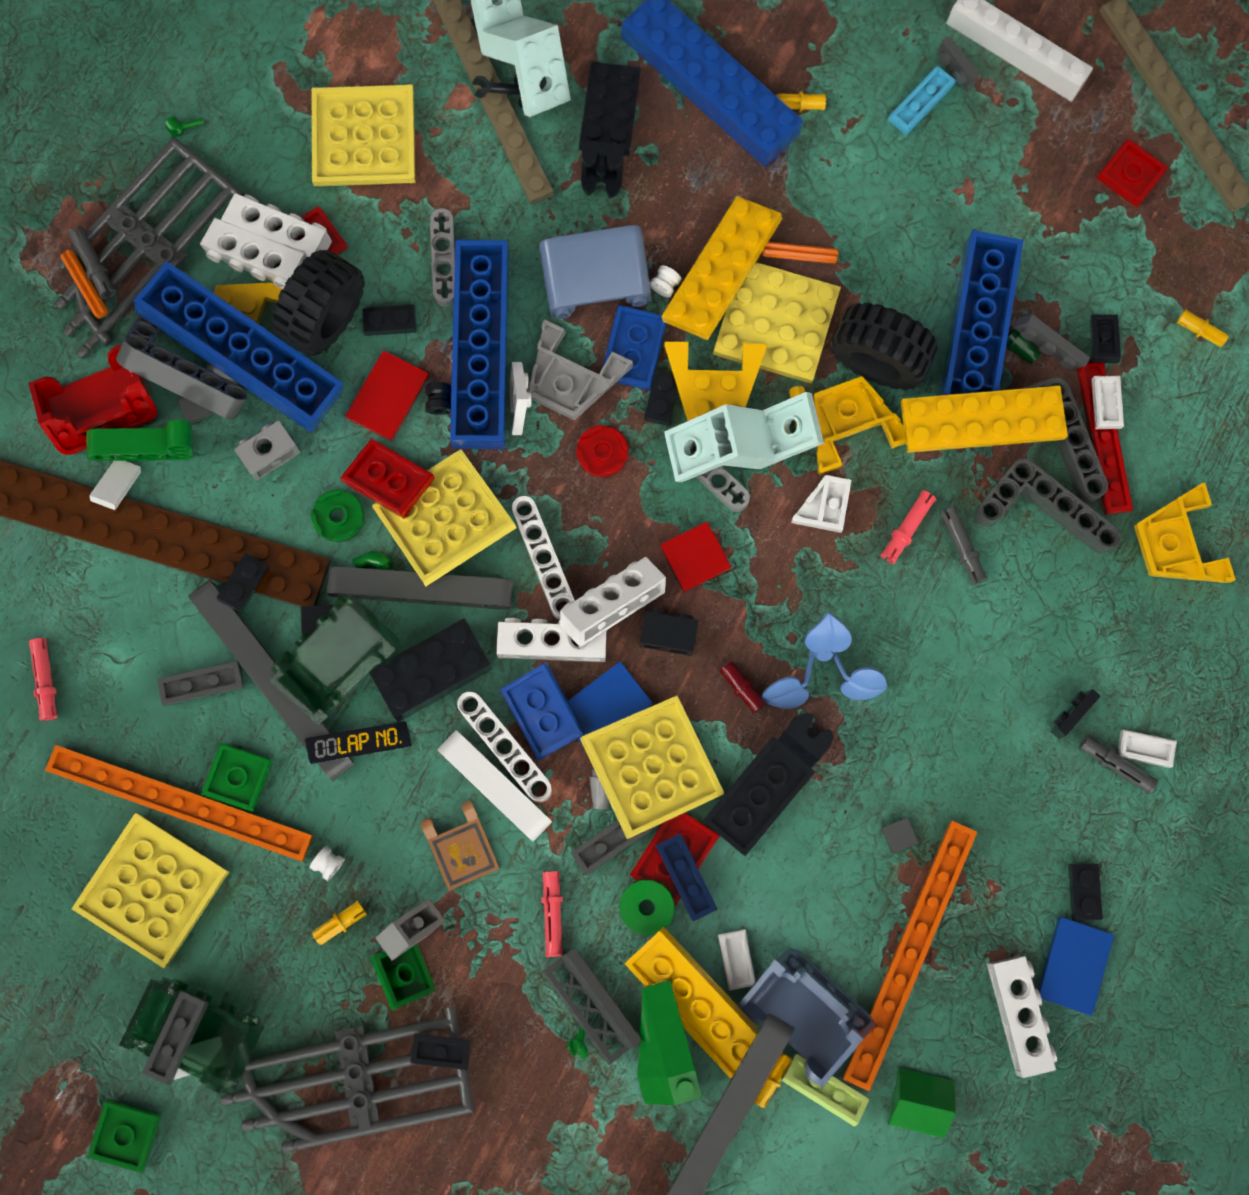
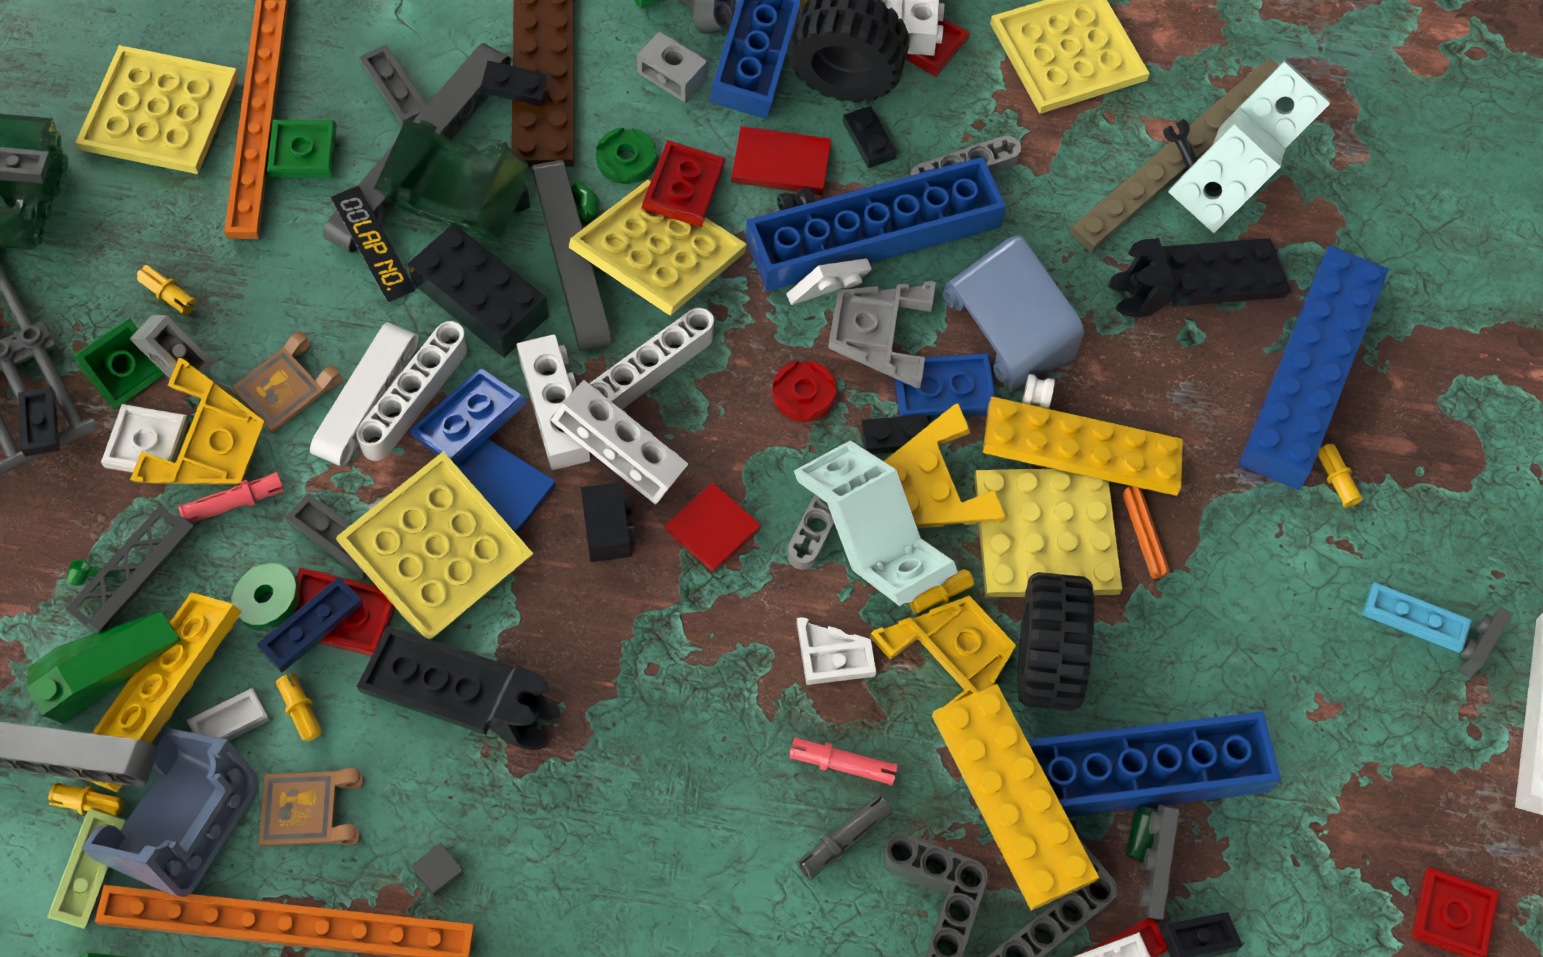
camera: 70 degrees right, 15 degrees down
white wheel [310,846,345,881] -> none
dark red pin [719,661,766,714] -> none
medium blue plant [761,612,888,709] -> none
none -> white tile [101,404,189,472]
none -> yellow wing [130,358,266,485]
none -> medium nougat flag [258,768,363,847]
none -> yellow axle [276,673,321,742]

